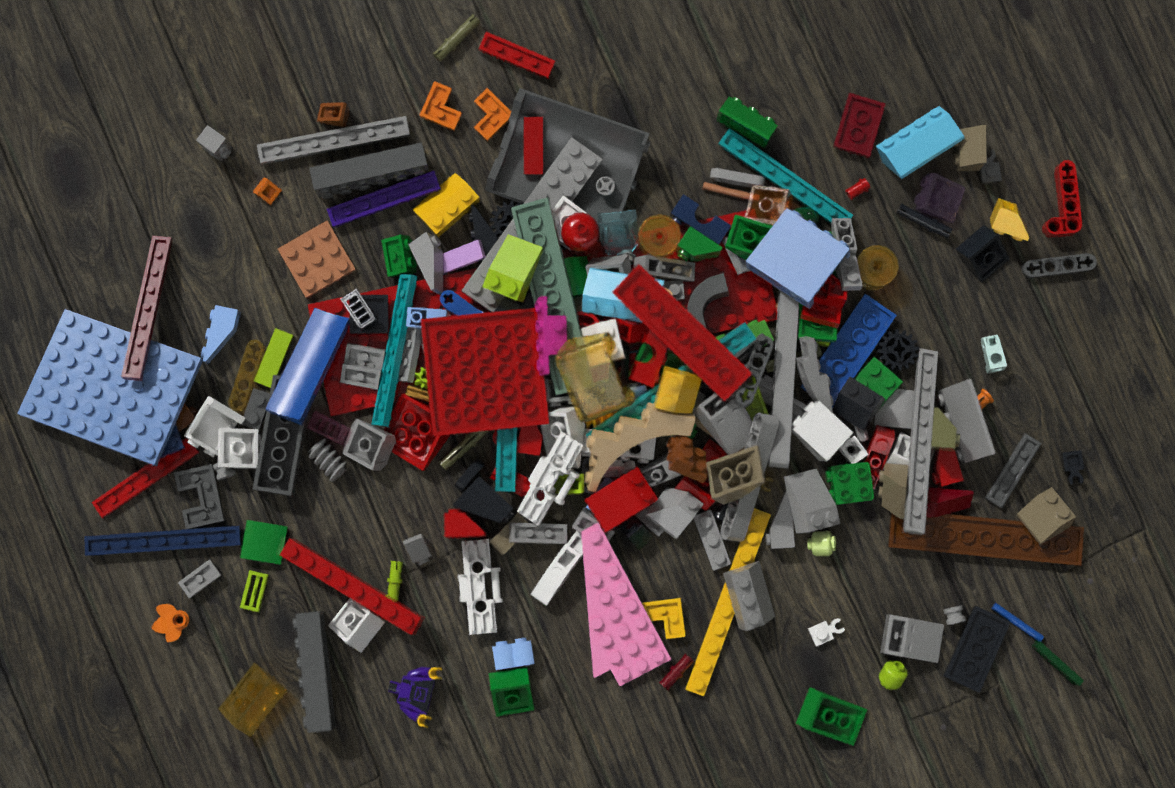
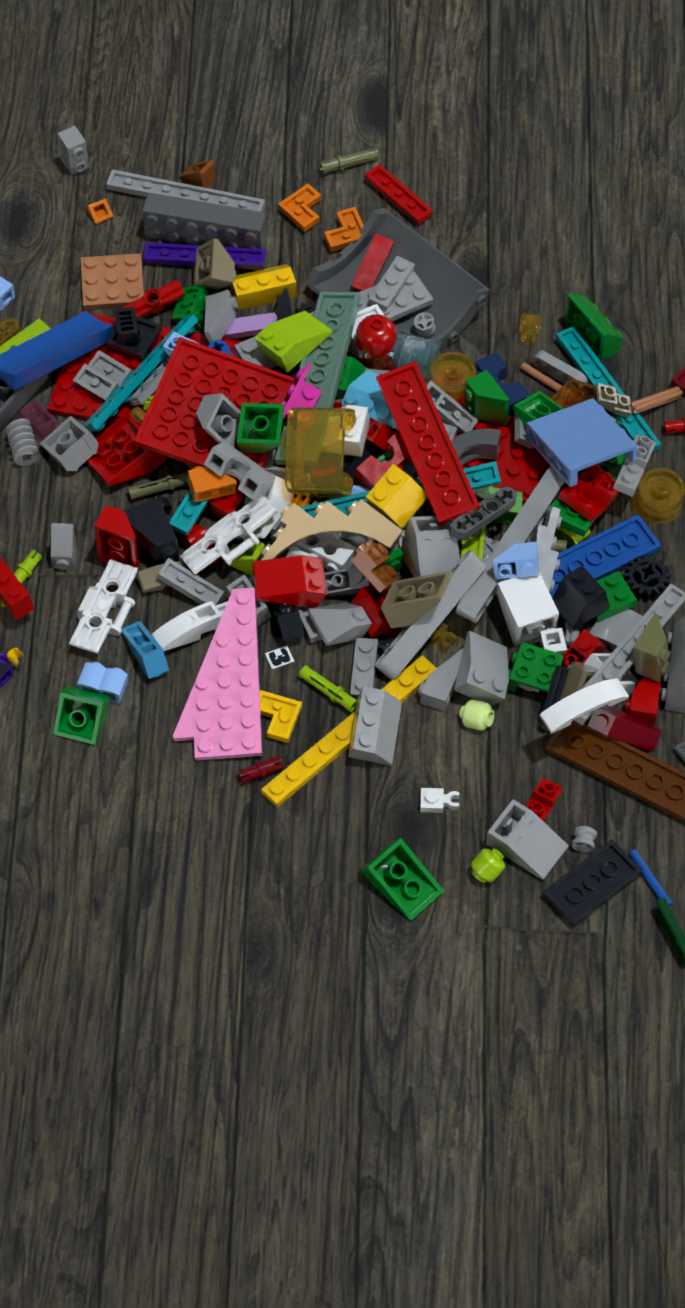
camera: 30 degrees right, 25 degrees down
none -> dark azure slope [121,621,169,679]
none -> red piece [123,279,185,318]
none -> orange slope [187,466,237,503]
none -> dark tan slope [193,238,236,292]
none -> light grey slope [196,393,241,448]
none -> light grey arch [204,441,275,501]
none -> green slope [237,403,285,453]
none -> sticker [265,646,294,669]
none -> lime pin [299,665,357,712]
none -> light grey plate [368,256,415,311]
none -> light blue slope [493,542,539,580]
none -> clear yellow plate [519,313,542,347]
none -> red slope [525,778,563,822]
none -> black axle [538,665,569,730]
none -> white slope [540,678,629,734]
none -> dark tan slope [596,383,632,418]
none -> nougat axle [630,386,683,414]

